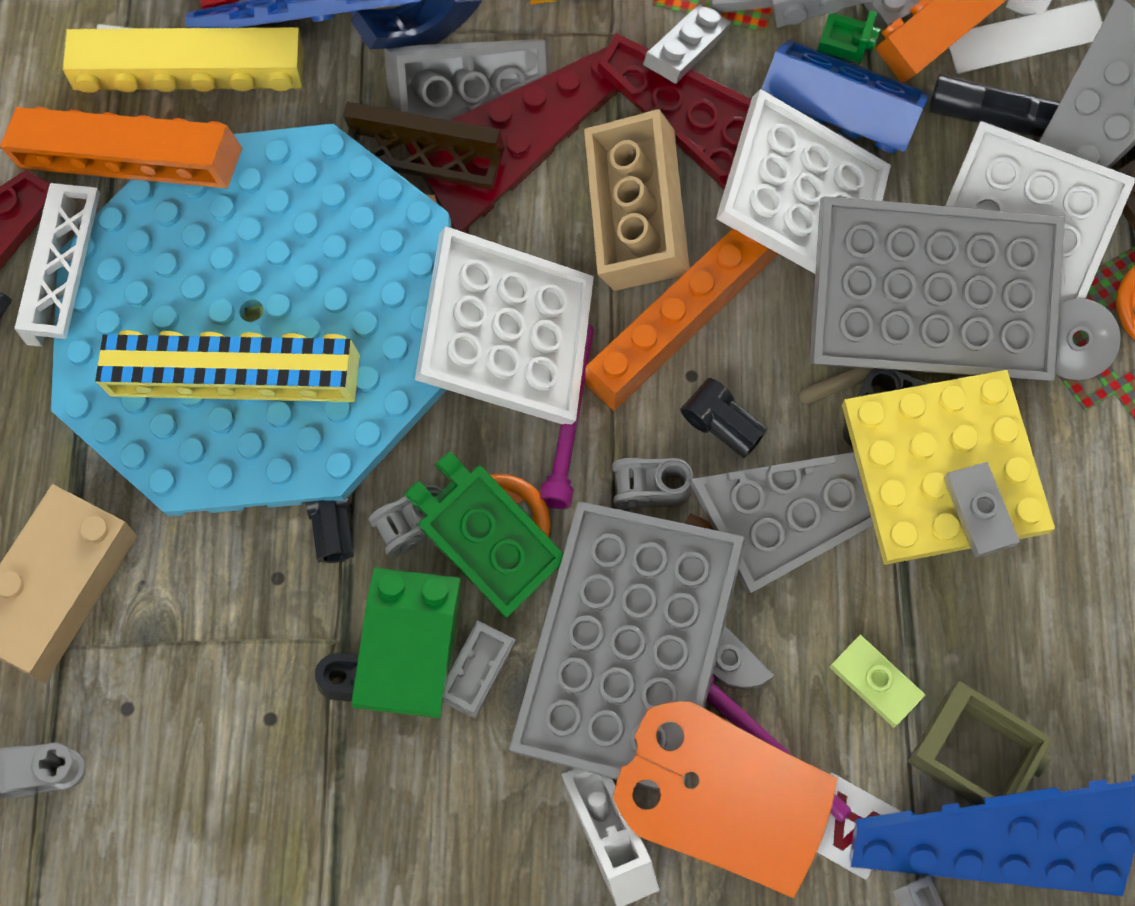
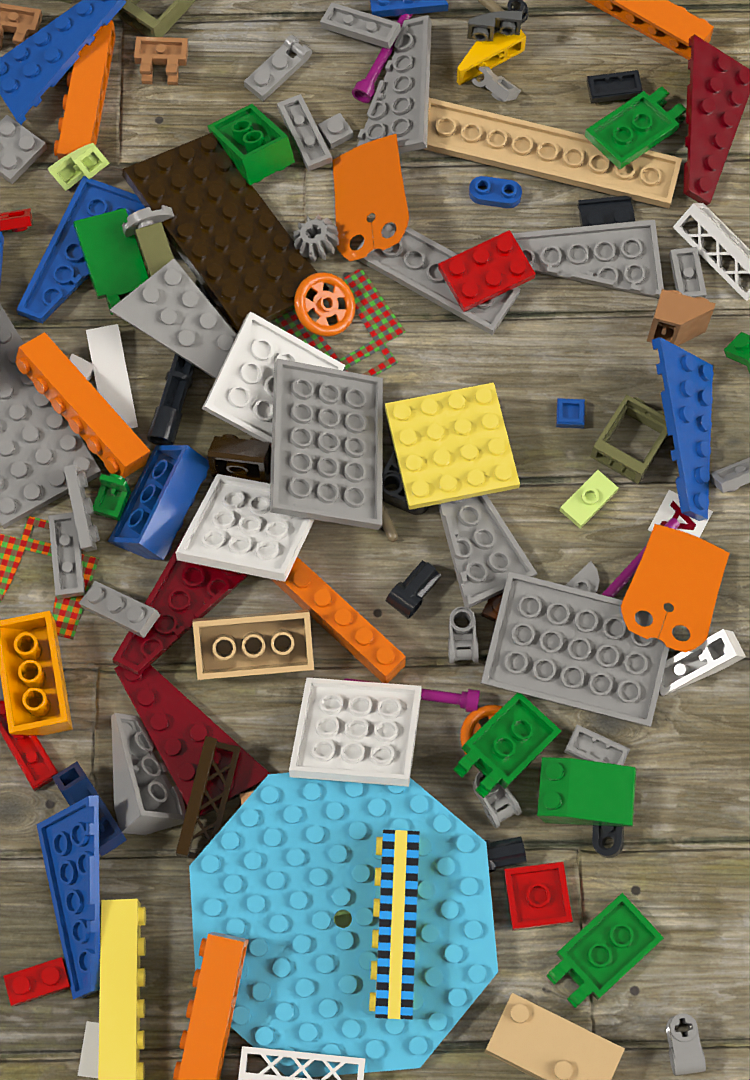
camera: 90 degrees left, 0 degrees up
light grey plate [943,462,1020,558] -> none
light grey dish [1055,298,1121,380] -> none
none -> dark brown slope [207,434,271,483]
none -> red plate [504,862,573,931]
none -> green tile [546,893,664,1008]
none -> blue tile [556,398,585,429]

